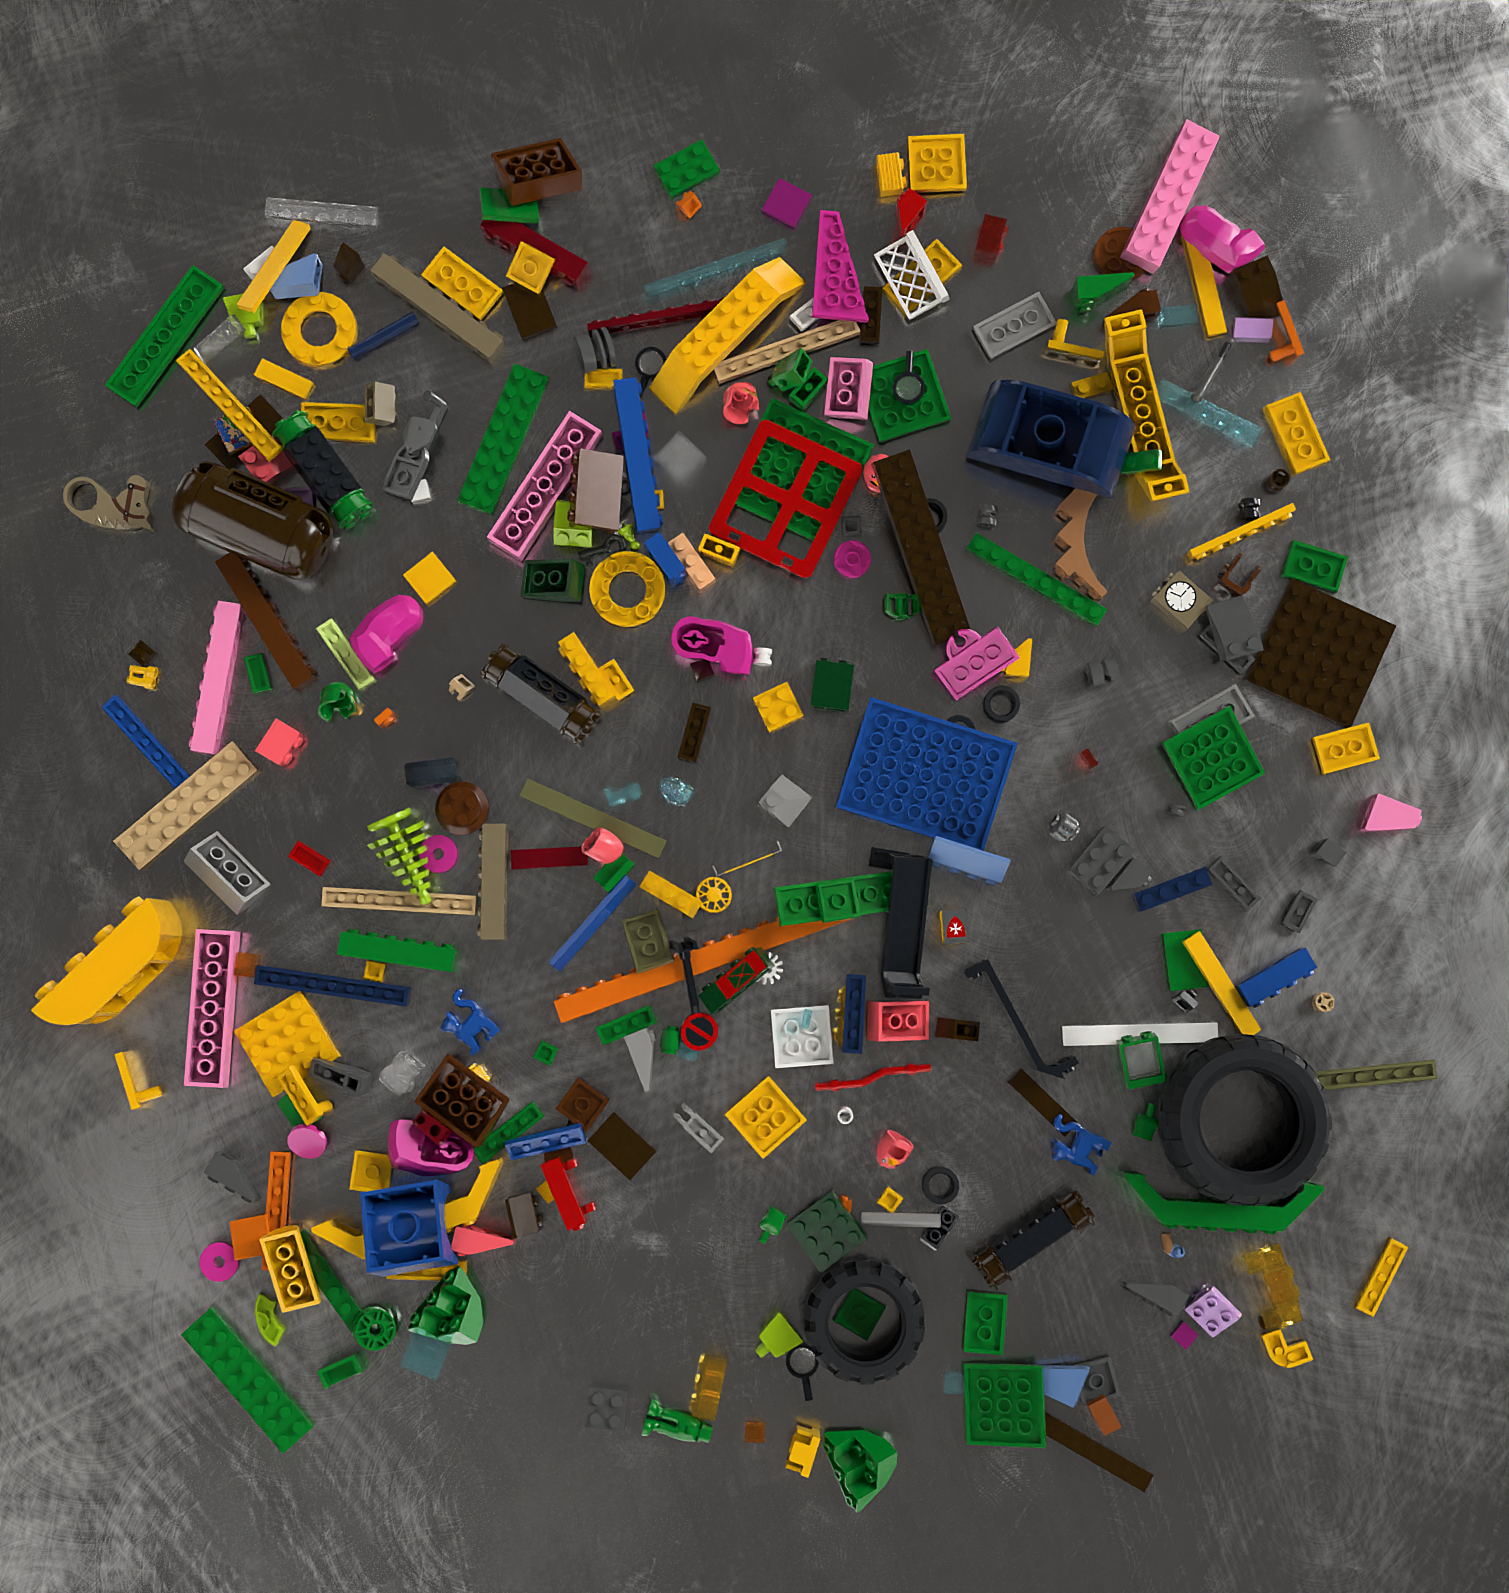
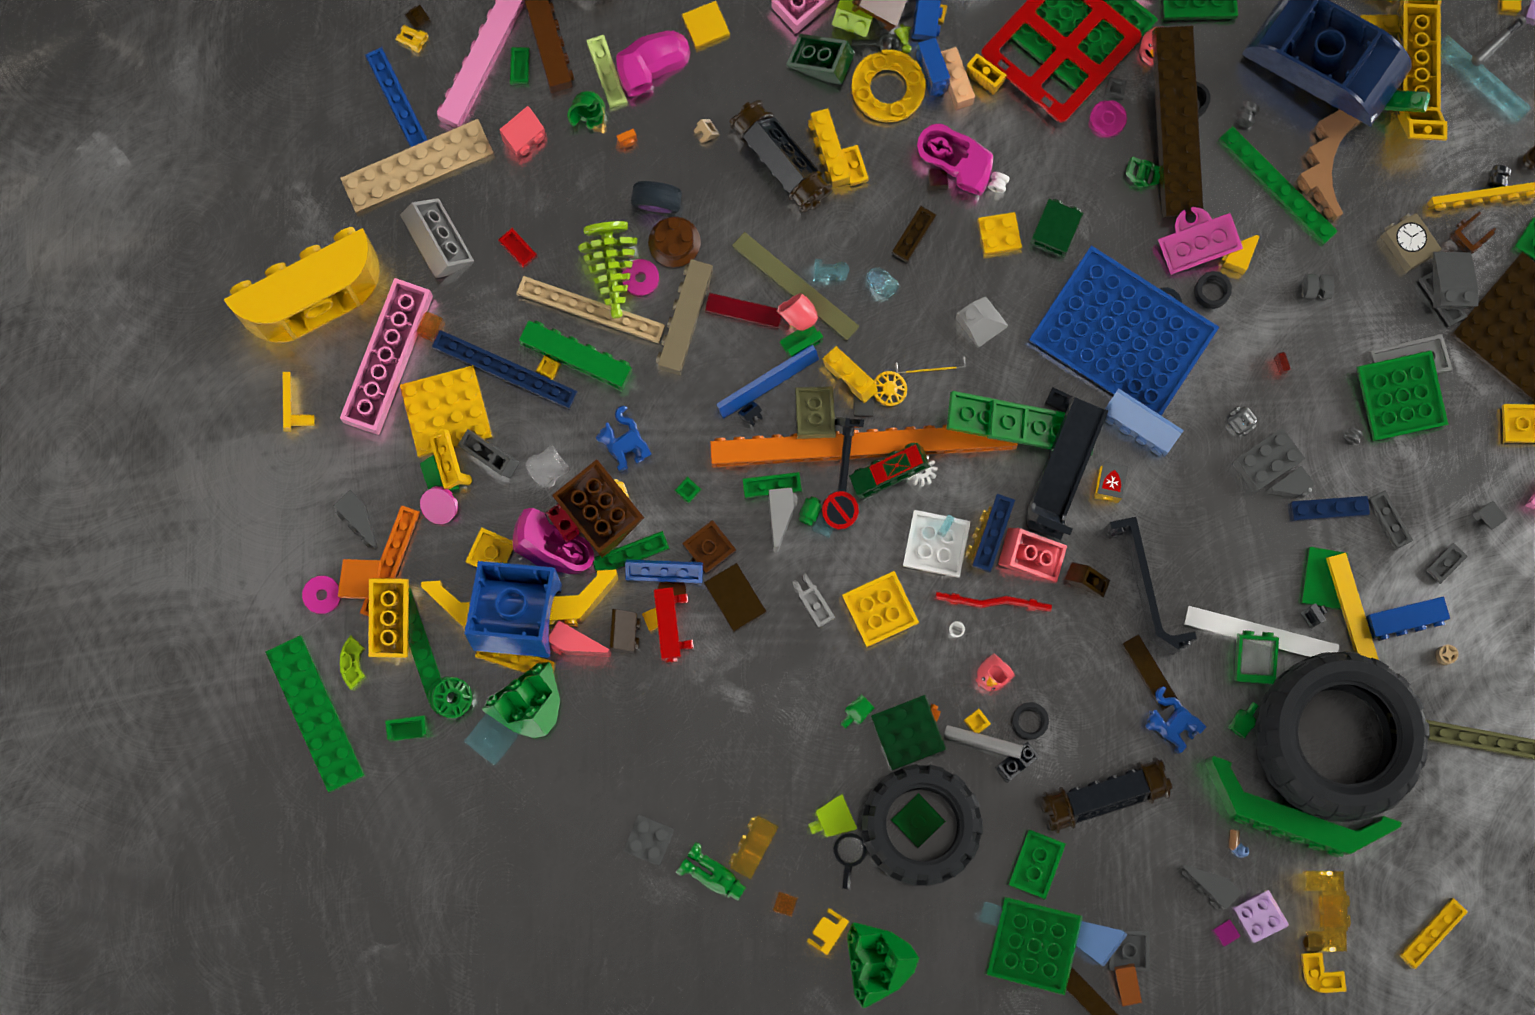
camera: 10 degrees right, 5 degrees down
none -> black tile [737,401,763,426]

